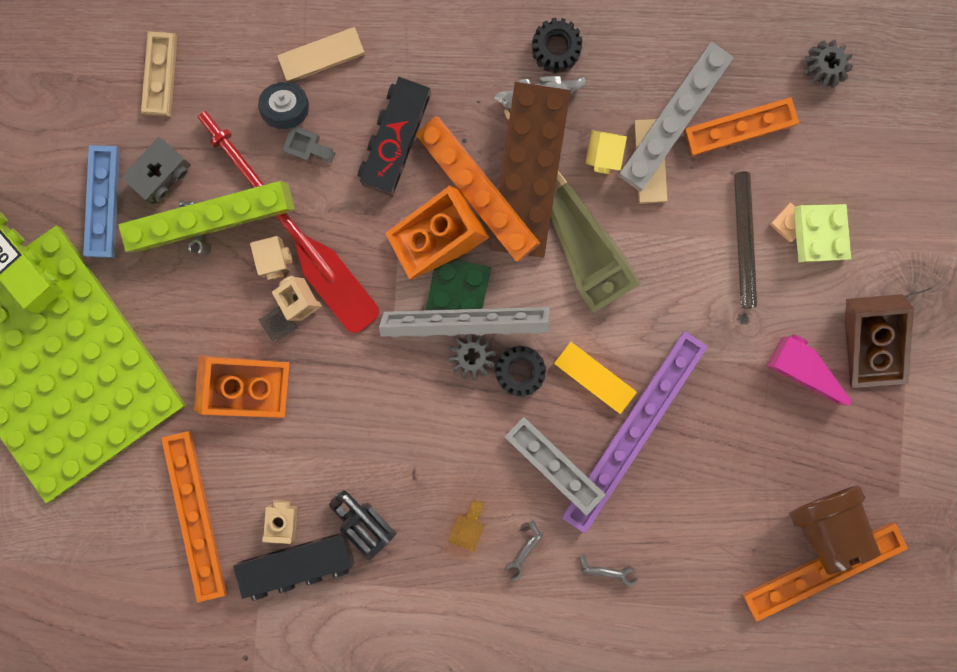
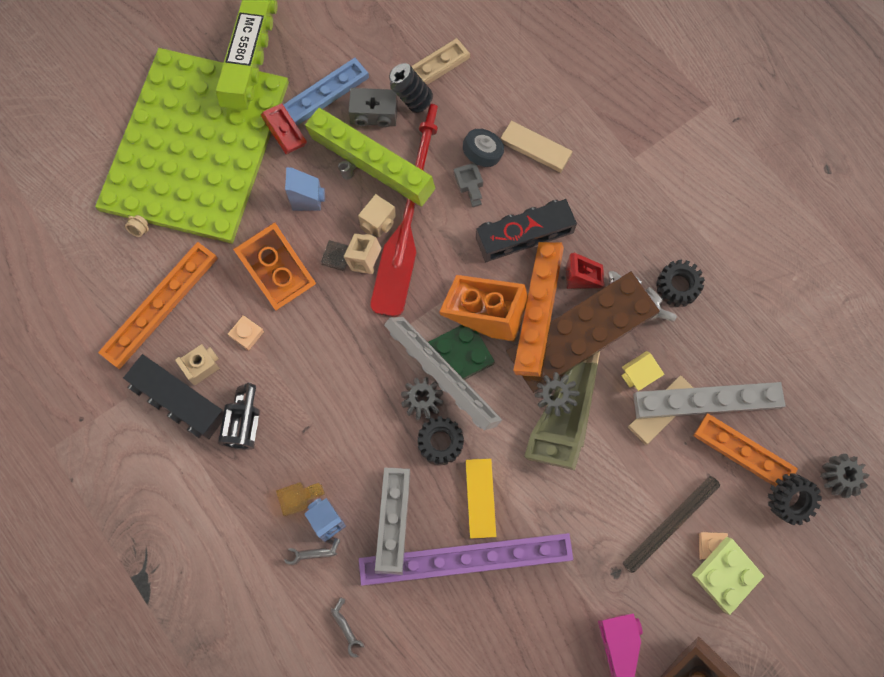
camera: 50 degrees right, 15 degrees down
none -> tan plate [125,215,149,237]
none -> light nougat plate [228,315,264,351]
none -> red plate [261,103,307,155]
none -> medium blue slope [285,168,325,211]
none -> medium blue slope [304,498,346,542]
none -> black piece [389,63,433,113]
none -> dark grey gear [535,372,579,416]
none -> red slope [565,252,605,289]
none -> black tyre [768,473,822,525]

